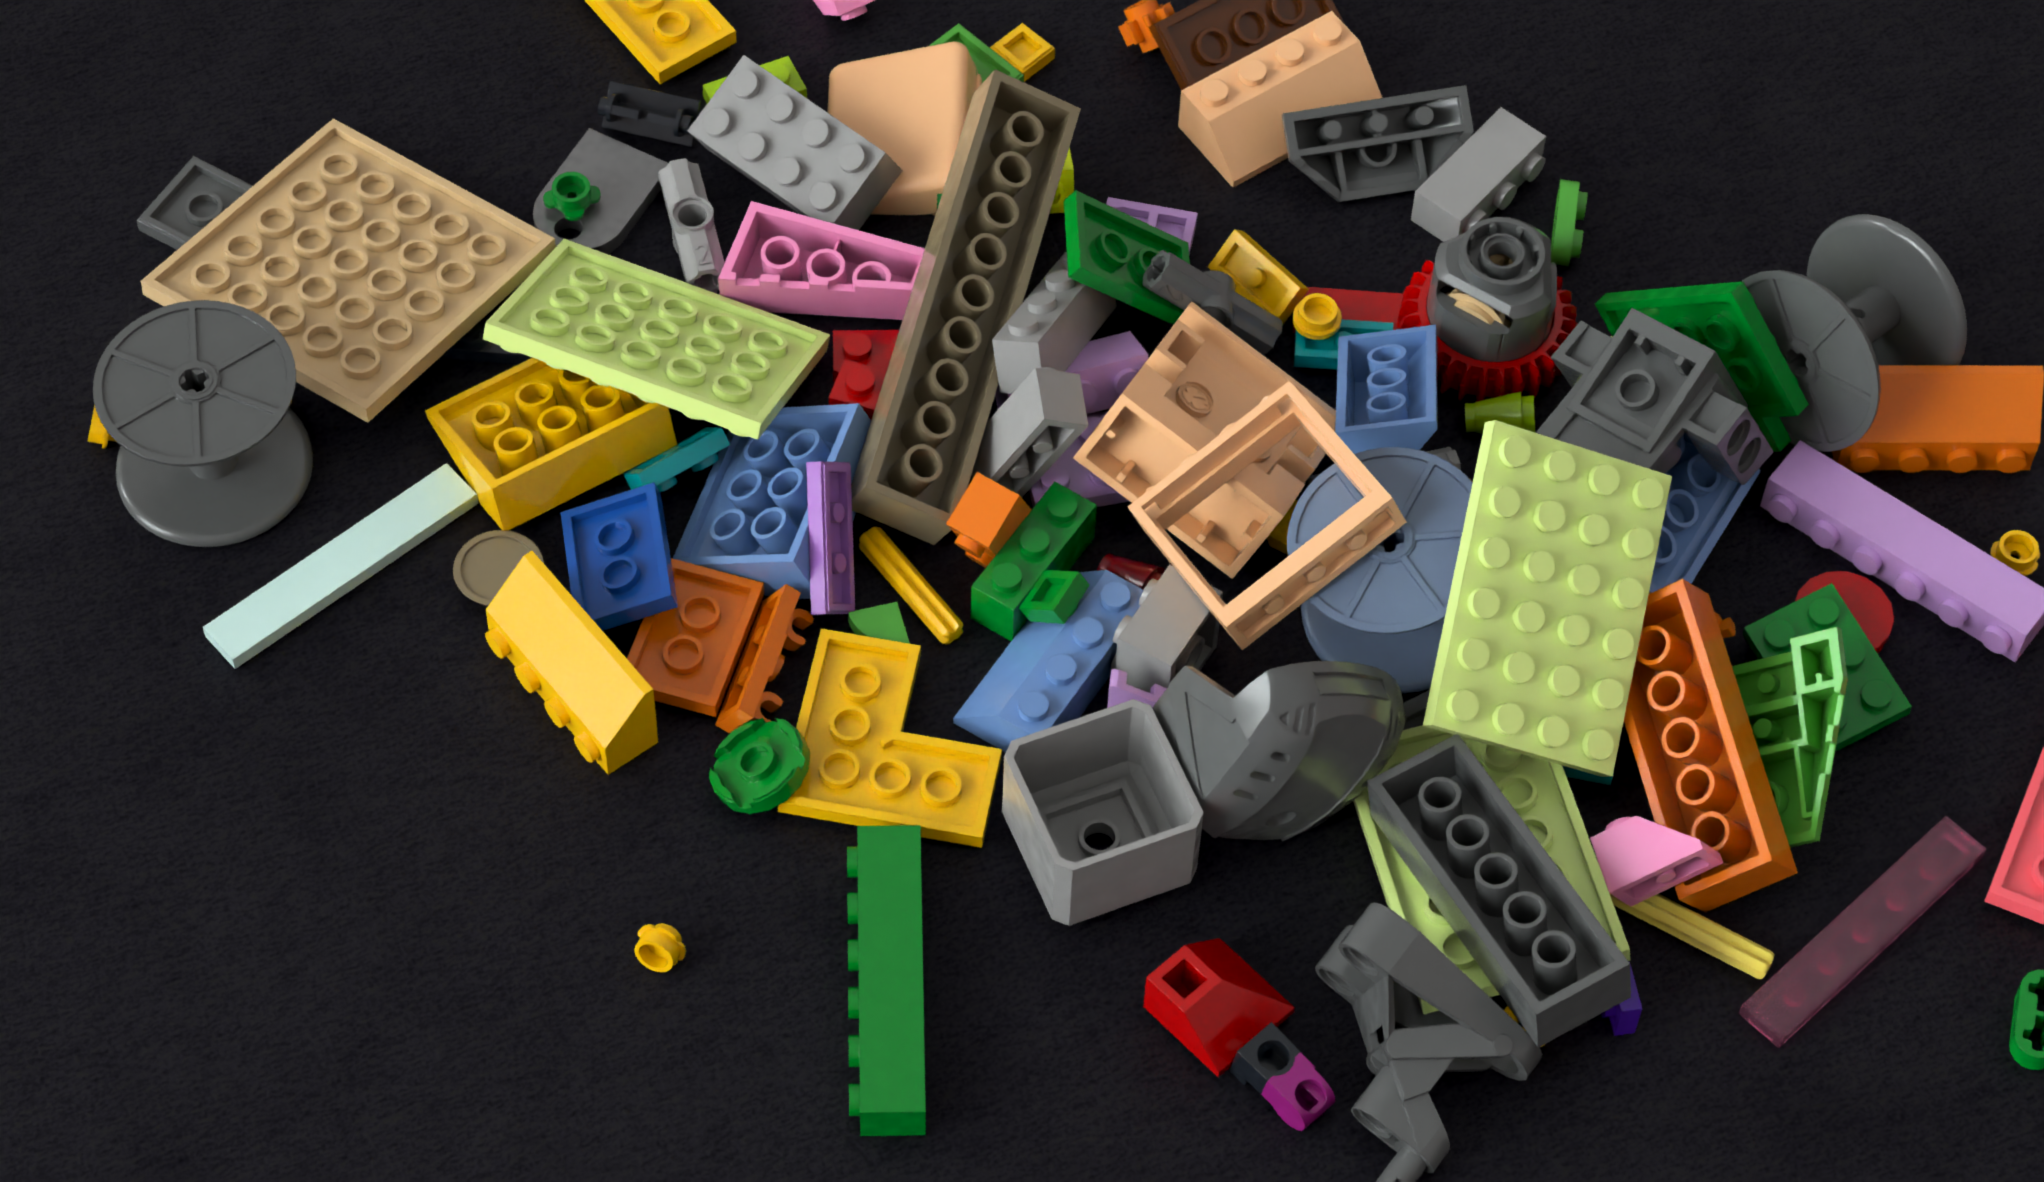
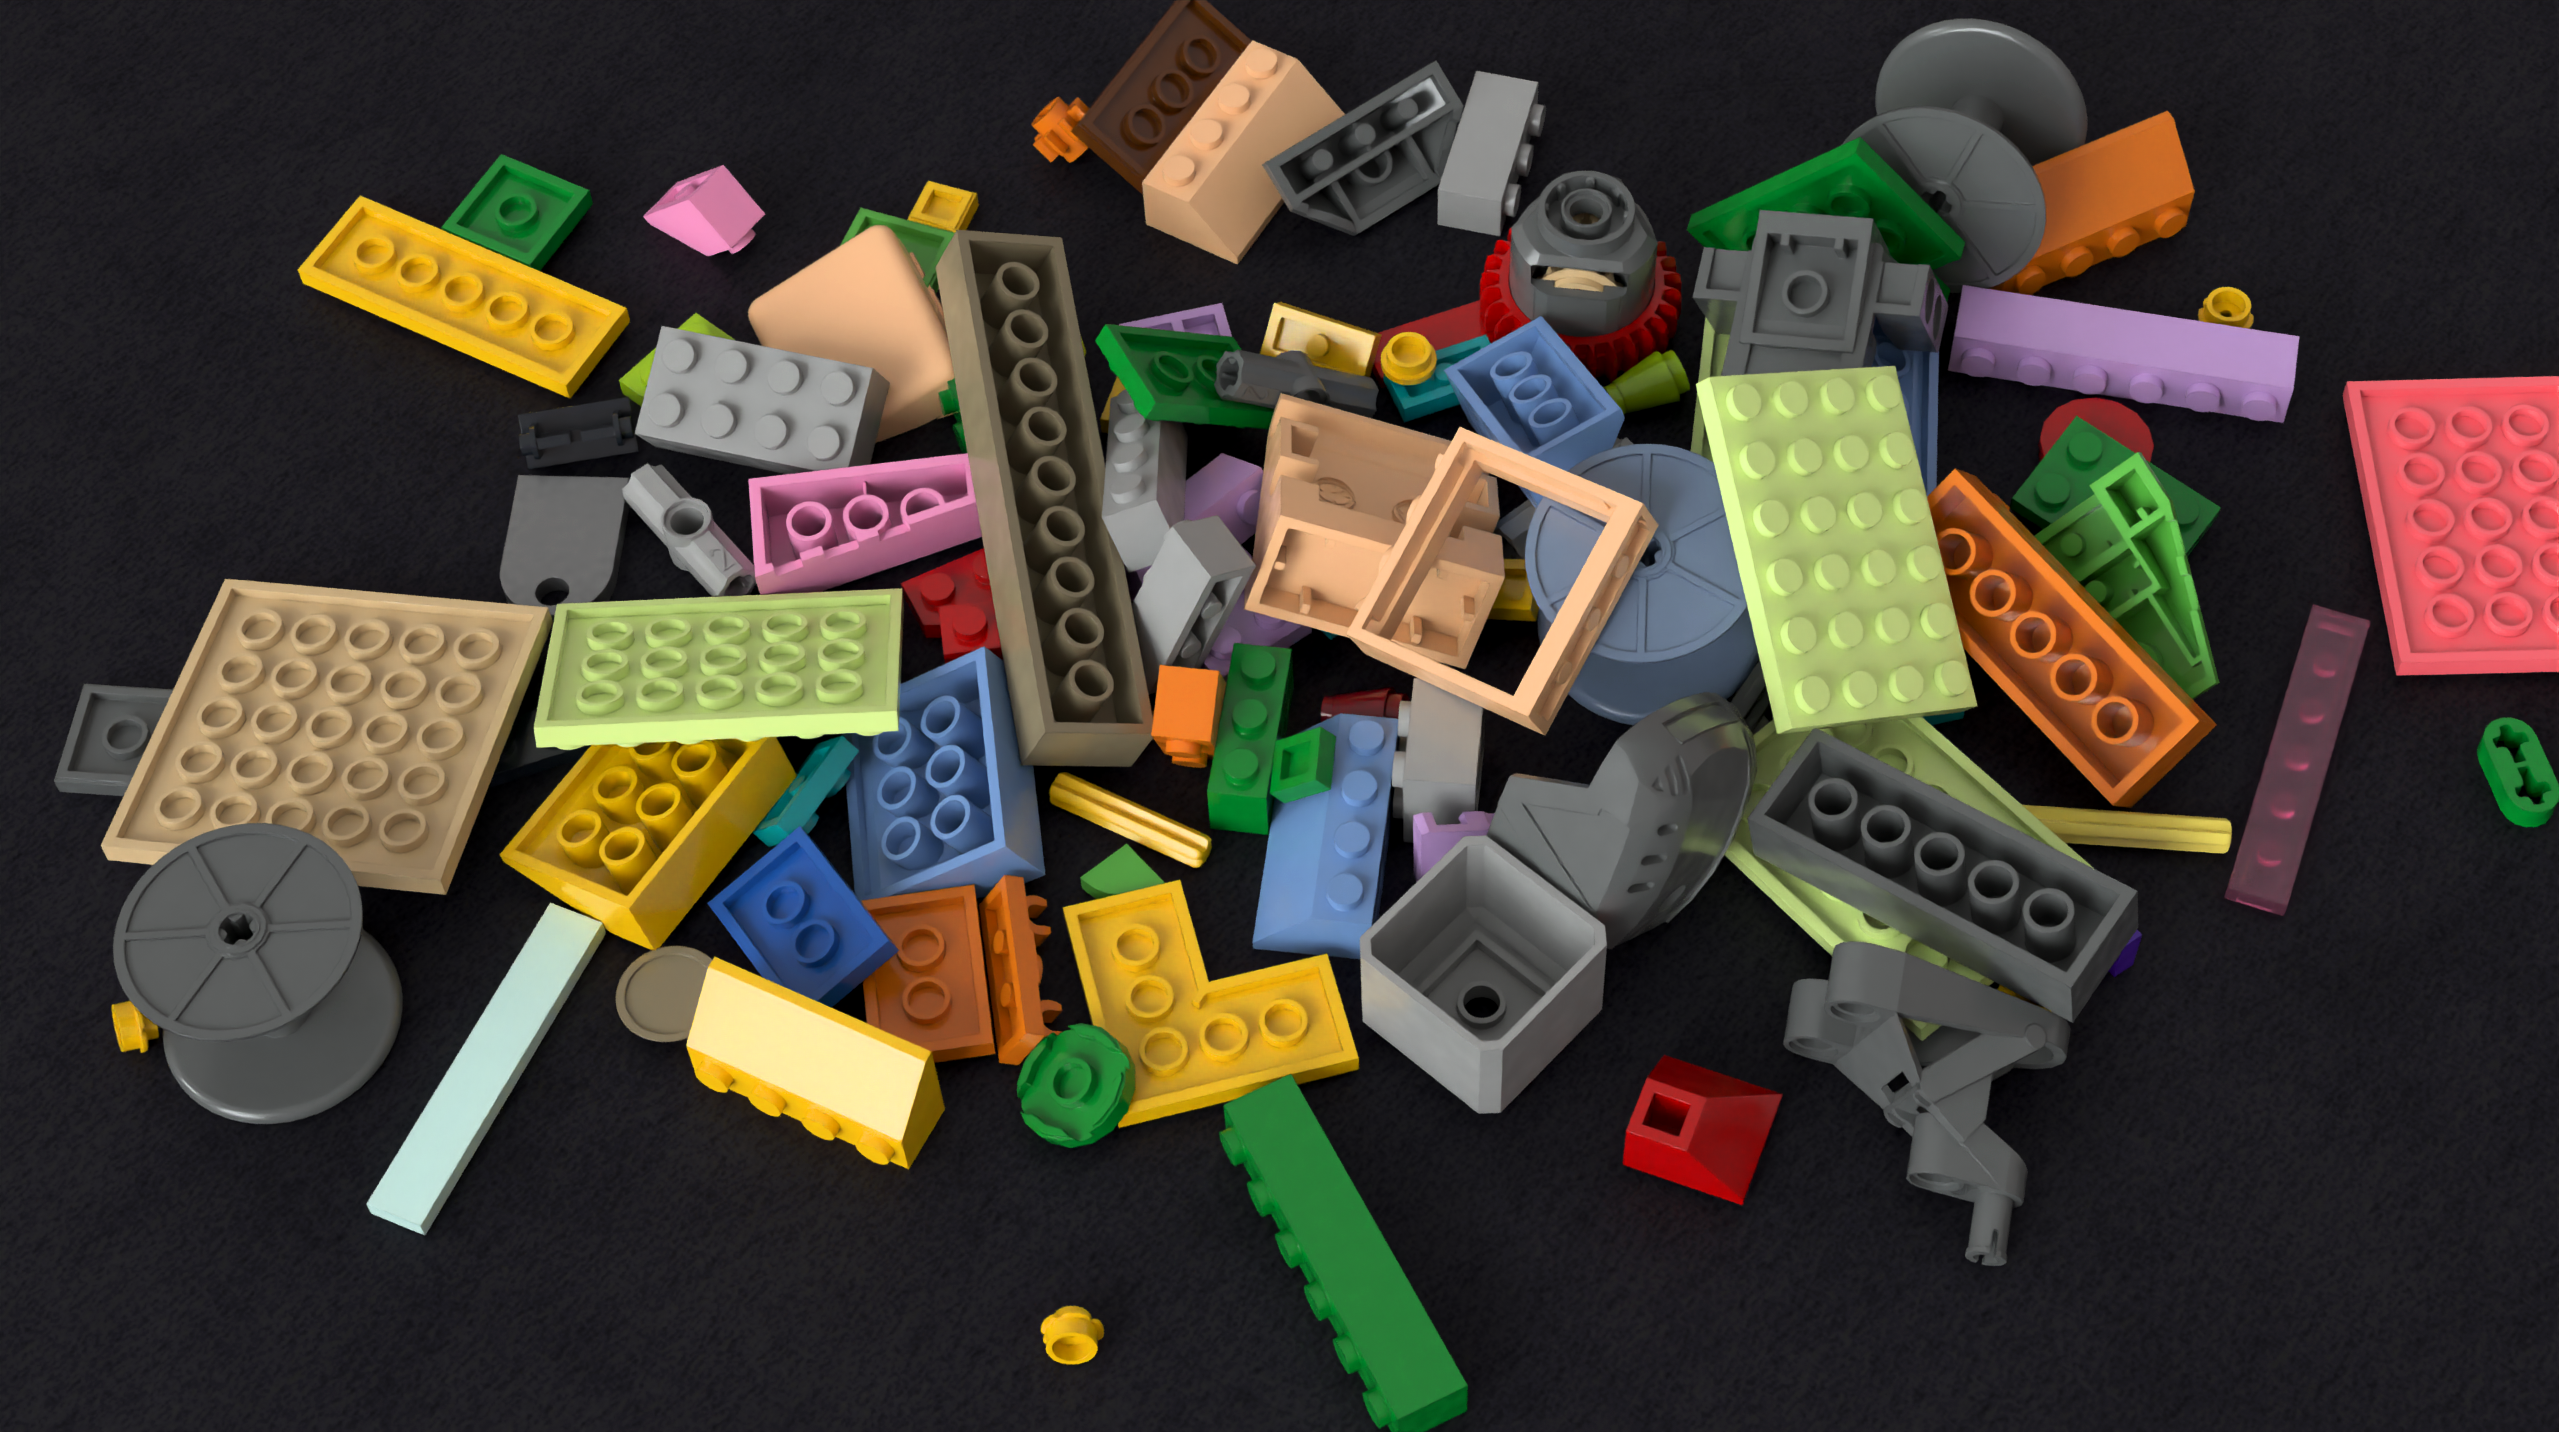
camera: 20 degrees left, 0 degrees up
green plate [543,172,601,221] -> none
medium lavender tile [806,461,855,615] -> none
leg [1229,1022,1335,1131] -> none
bright green plate [1551,179,1588,266] -> none
bright pink slope [1590,816,1723,907] -> none

